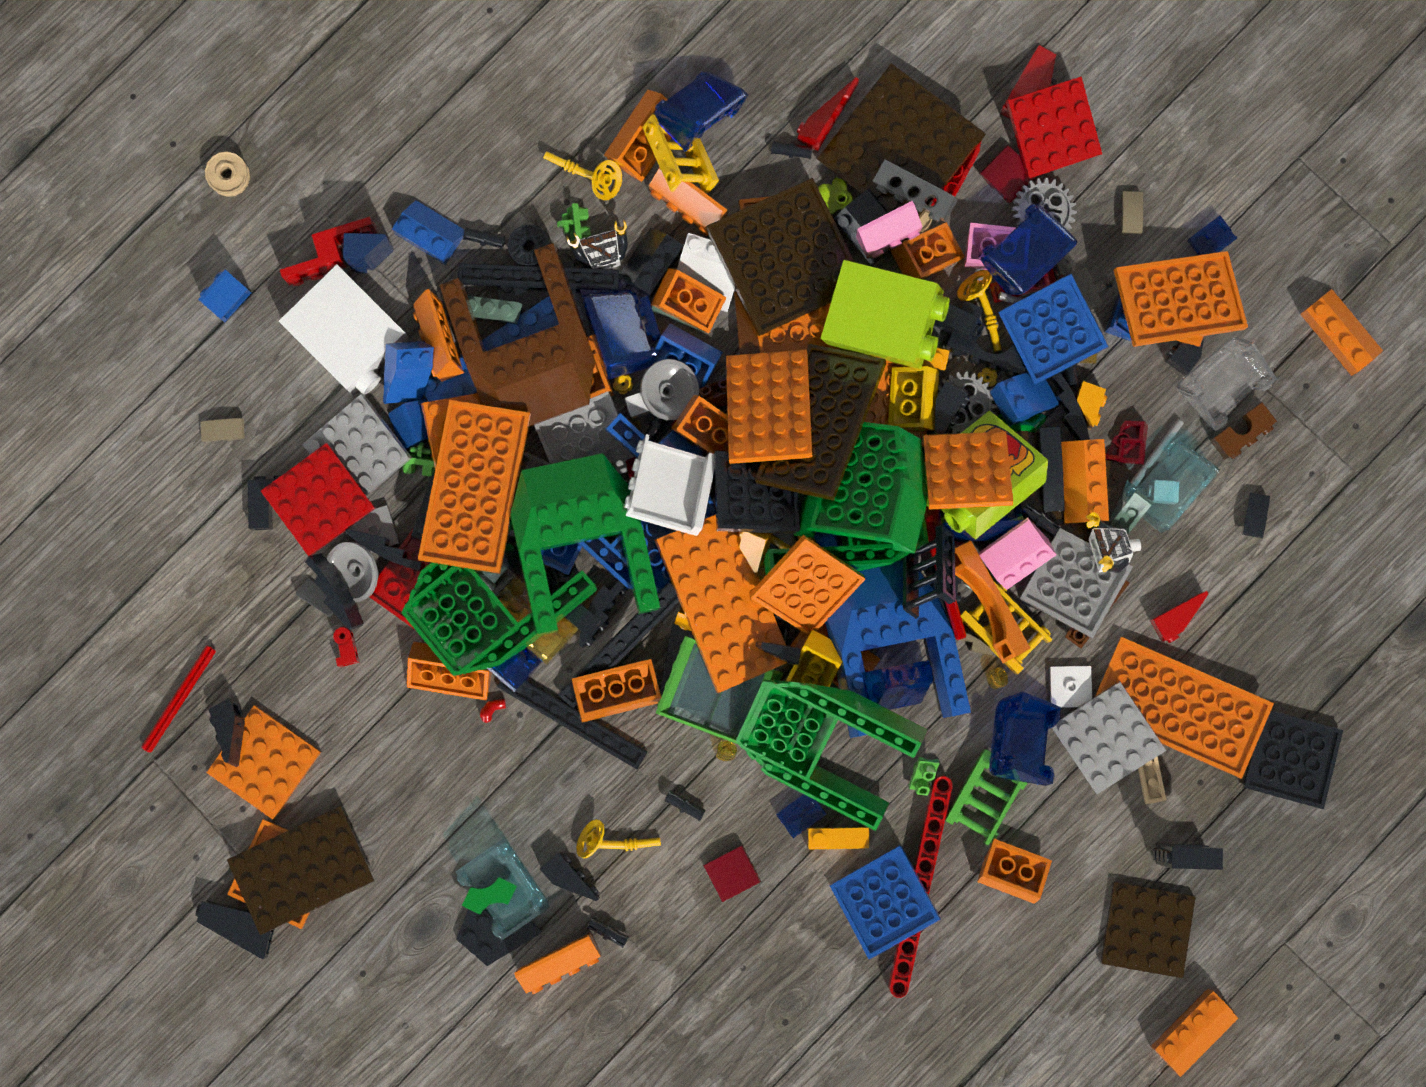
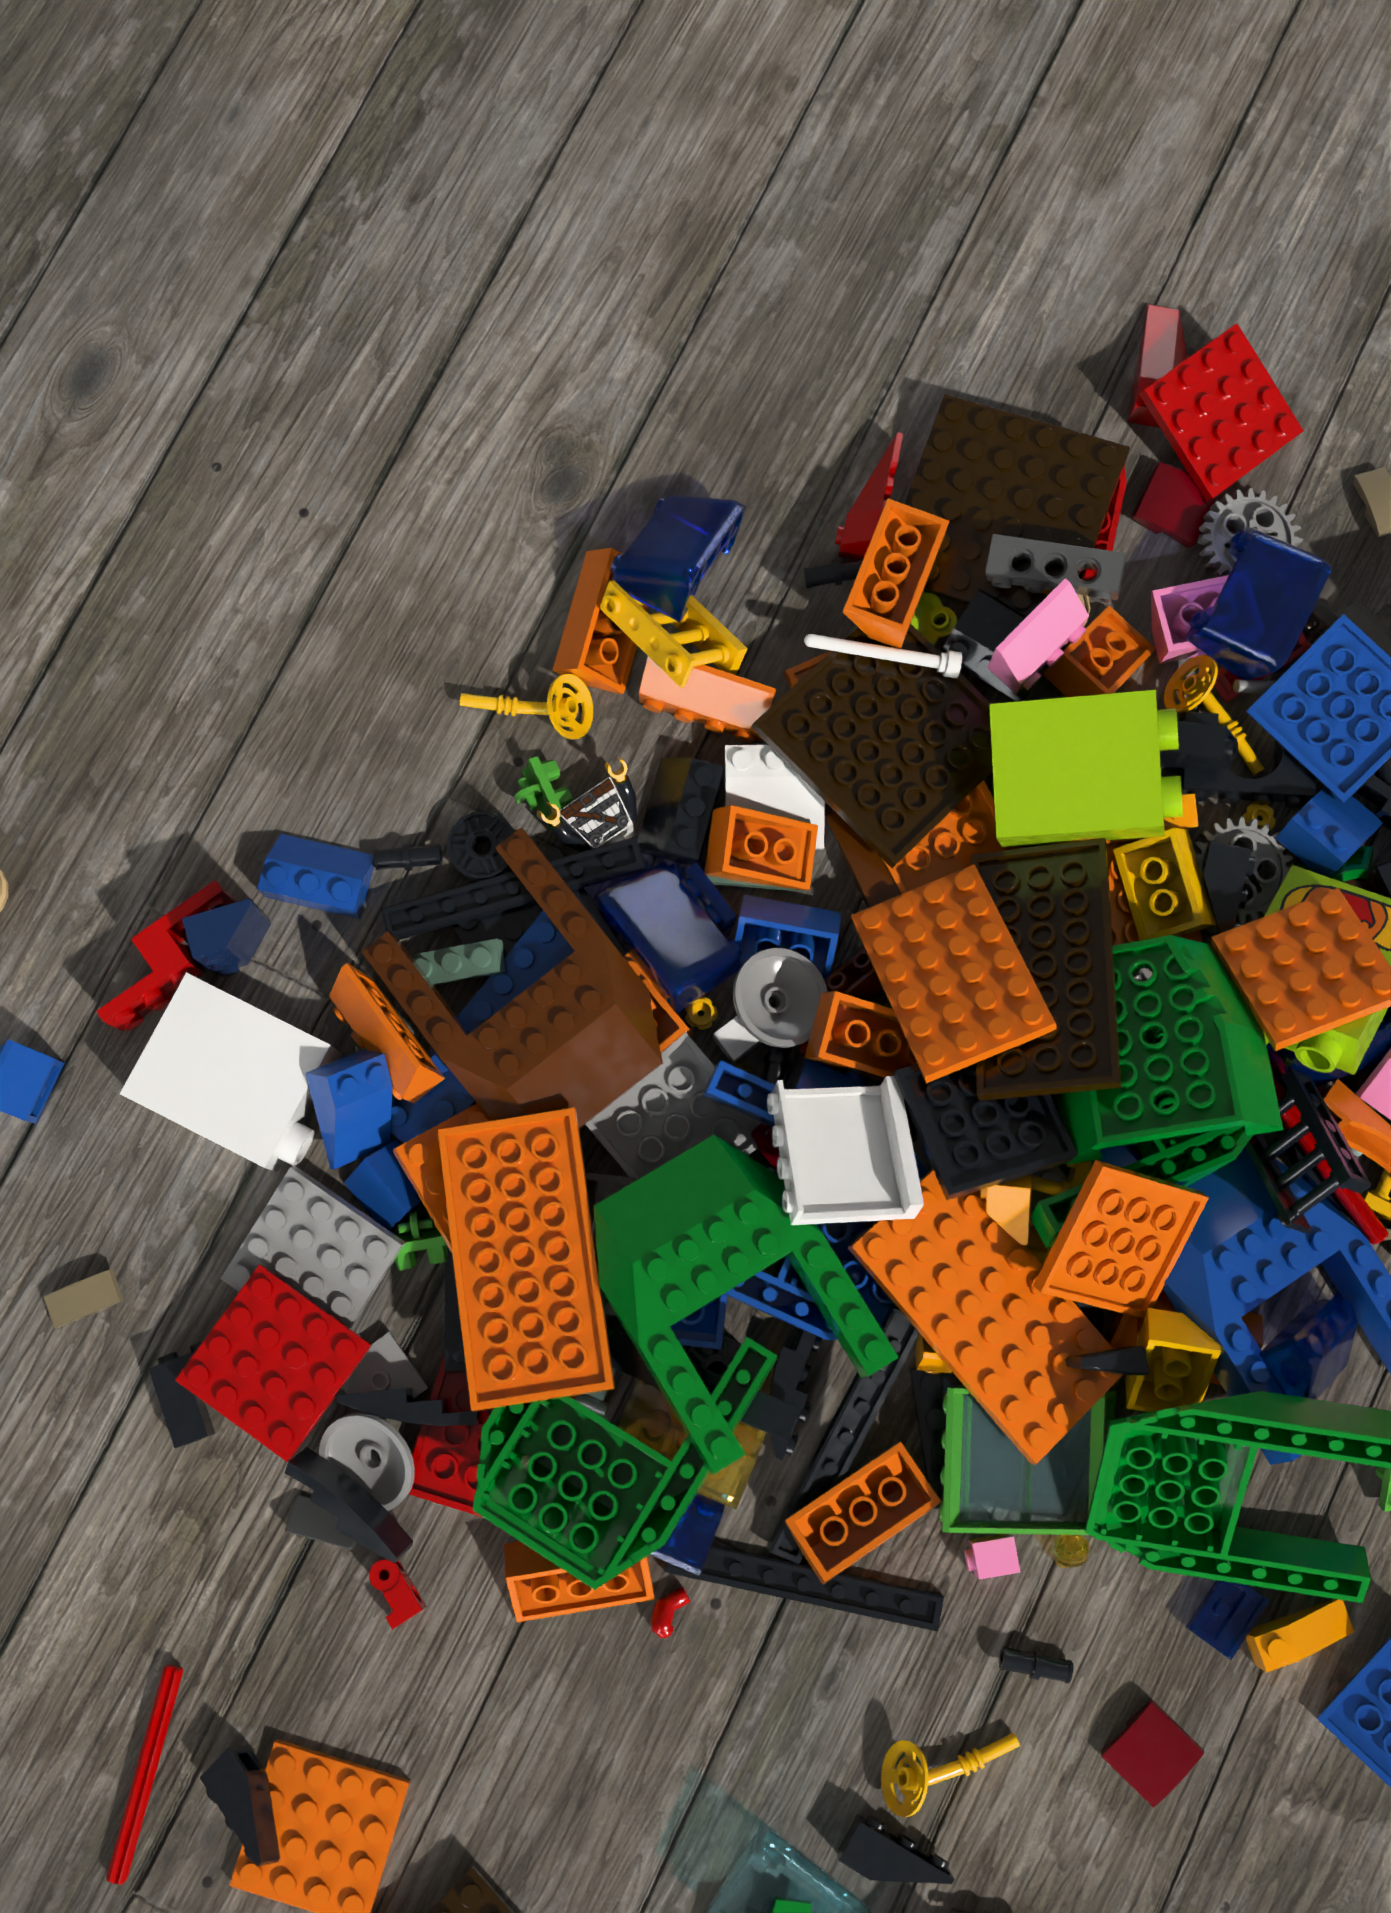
camera: 20 degrees left, 5 degrees down
none -> white piece [804,634,962,678]
none -> orange slope [843,498,949,649]
none -> bright pink brick [964,1534,1020,1579]

